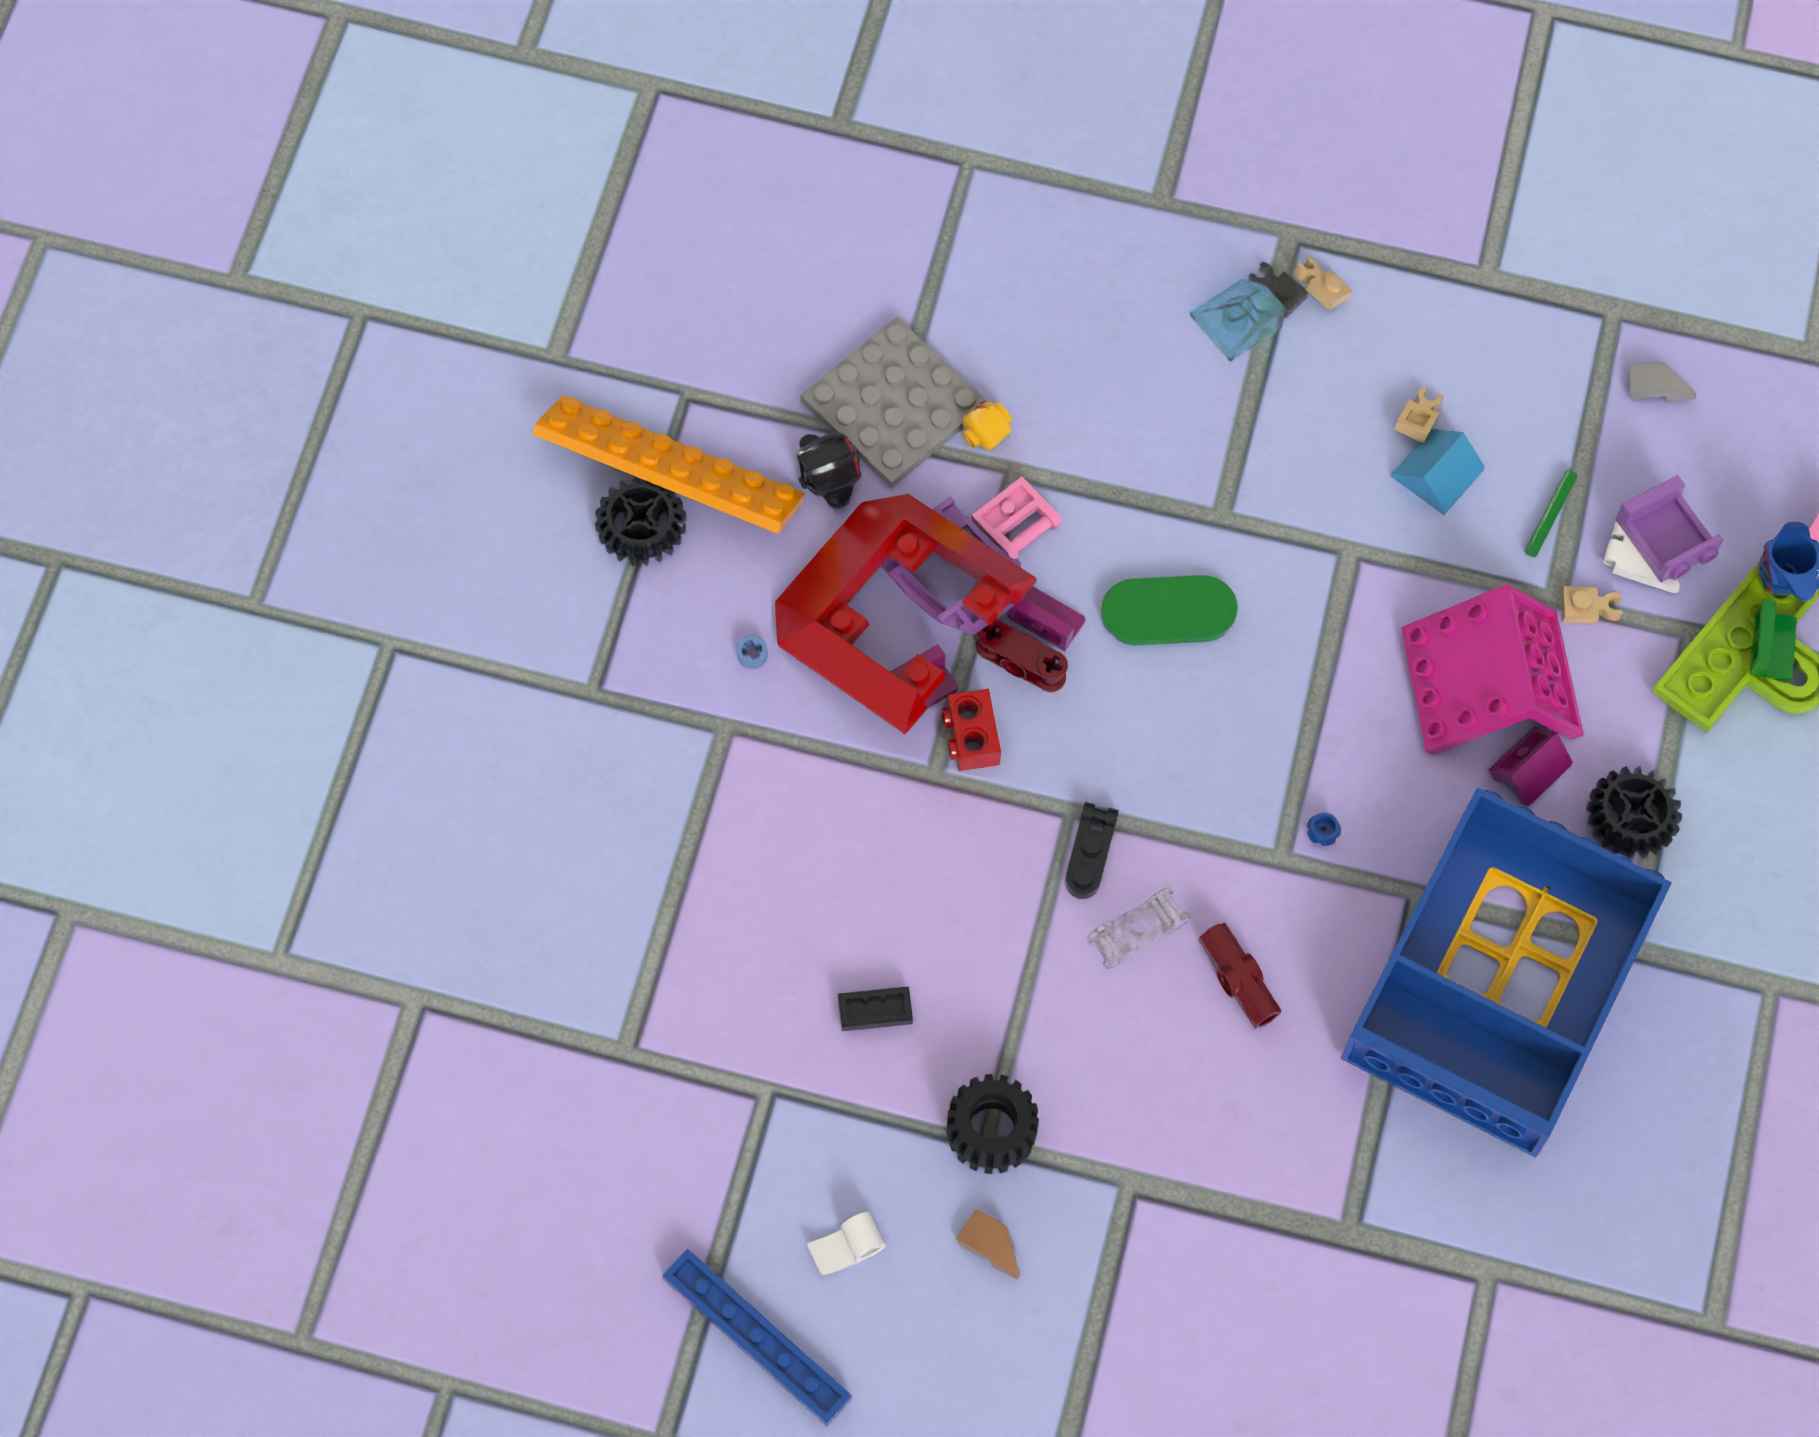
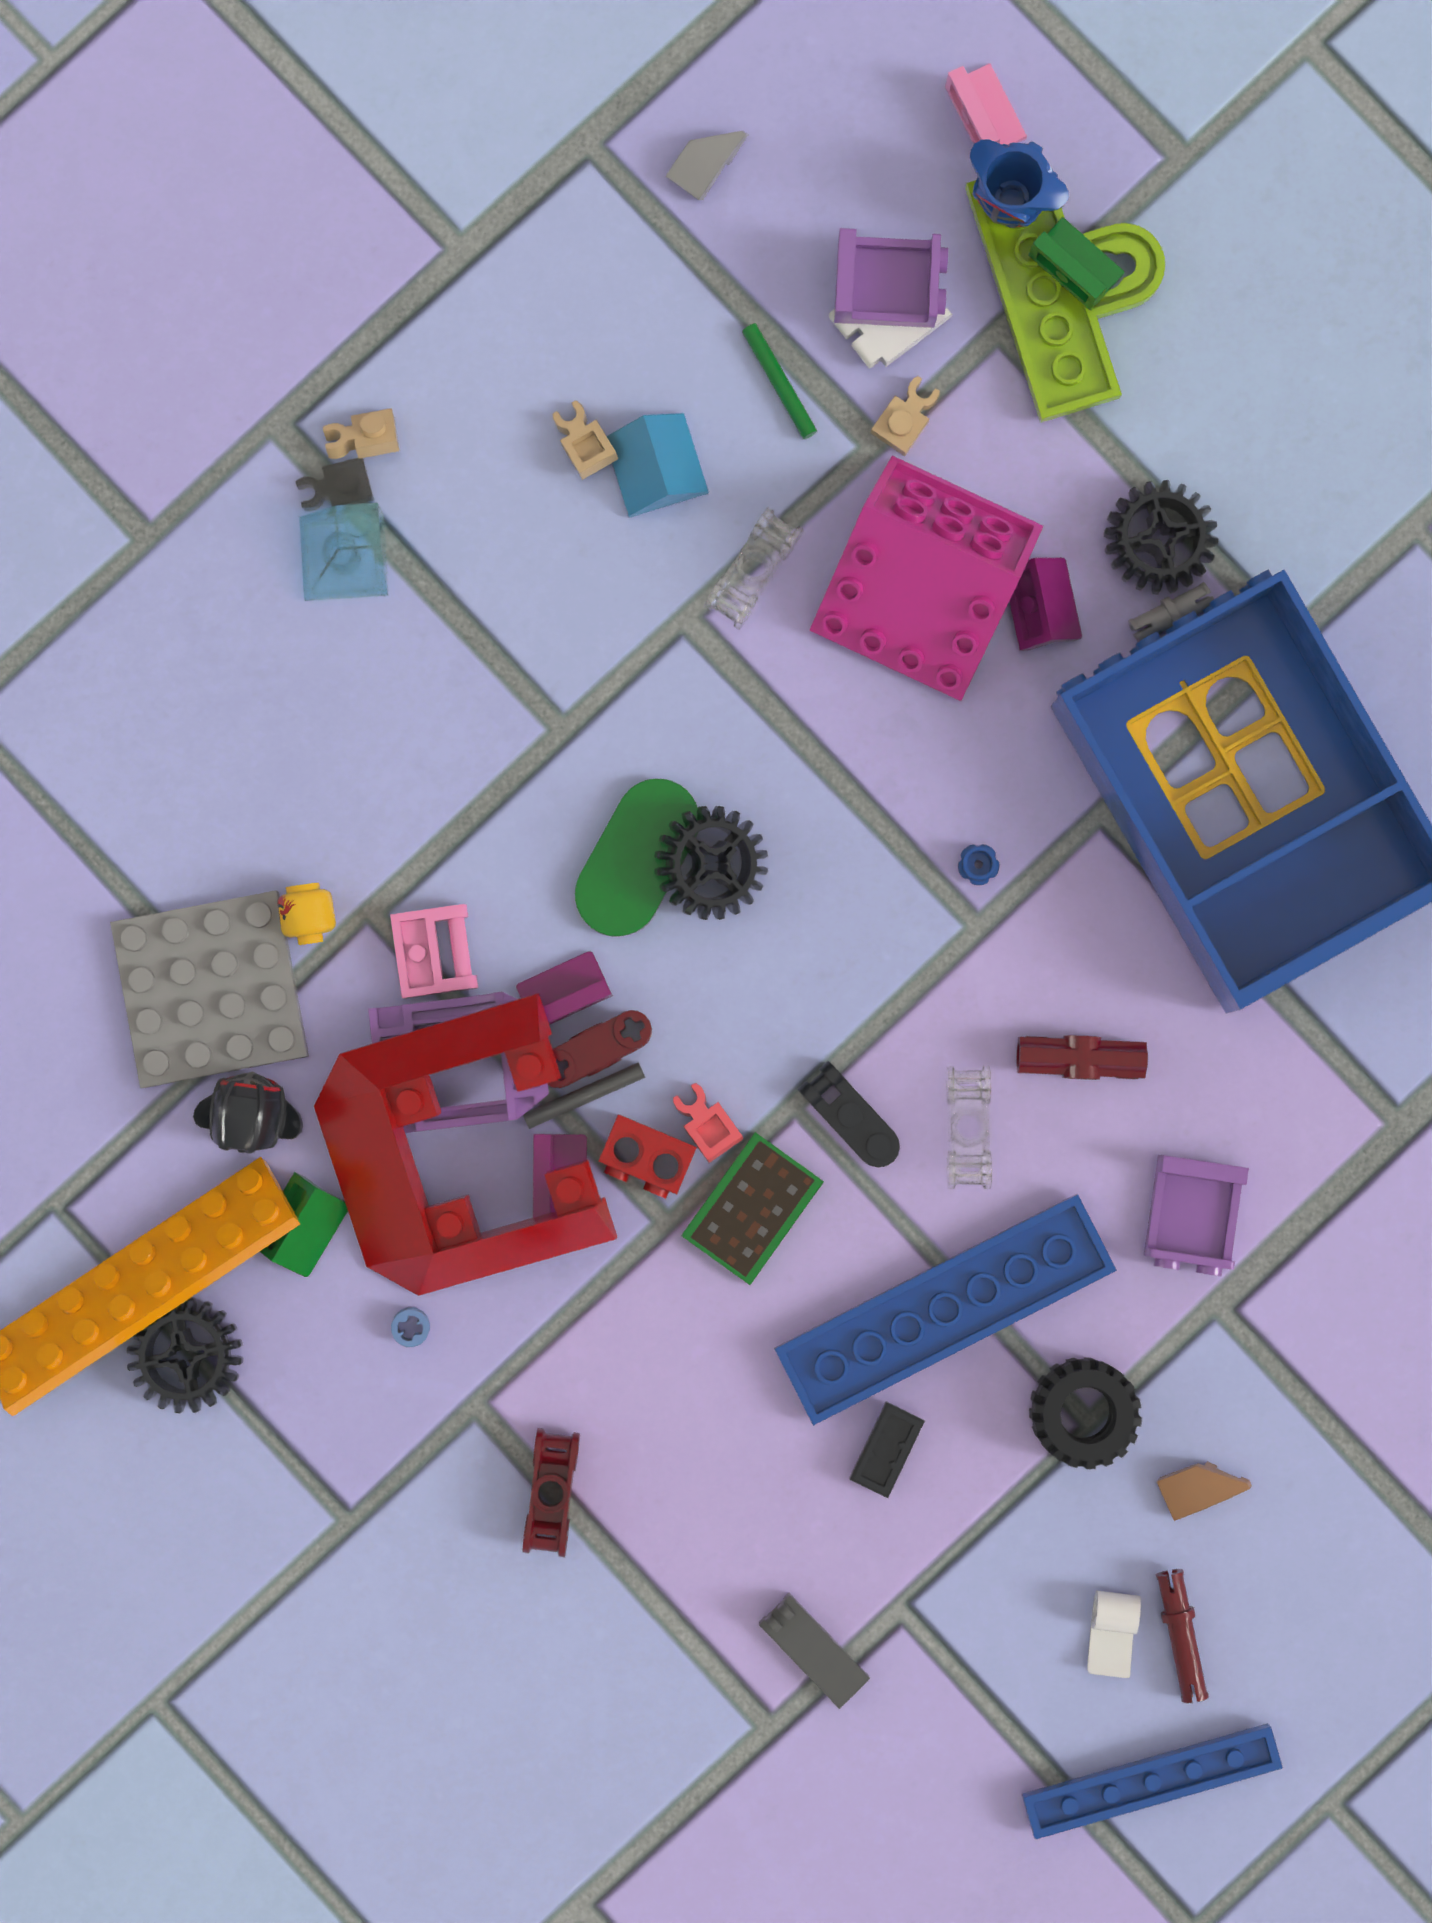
camera: 55 degrees left, 20 degrees up
none -> green panel [260,1172,348,1277]
none -> dark red piece [522,1428,580,1558]
none -> dark grey bar [523,1062,645,1129]
none -> black gear [654,806,768,920]
none -> coral plate [673,1083,743,1163]
none -> dark brown tile [681,1132,824,1285]
none -> clear piece [704,506,804,630]
none -> dark grey hinge [759,1593,870,1709]
none -> blue plate [774,1194,1117,1426]
none -> medium lavender panel [1144,1155,1249,1276]
none -> dark red pin [1156,1569,1209,1703]

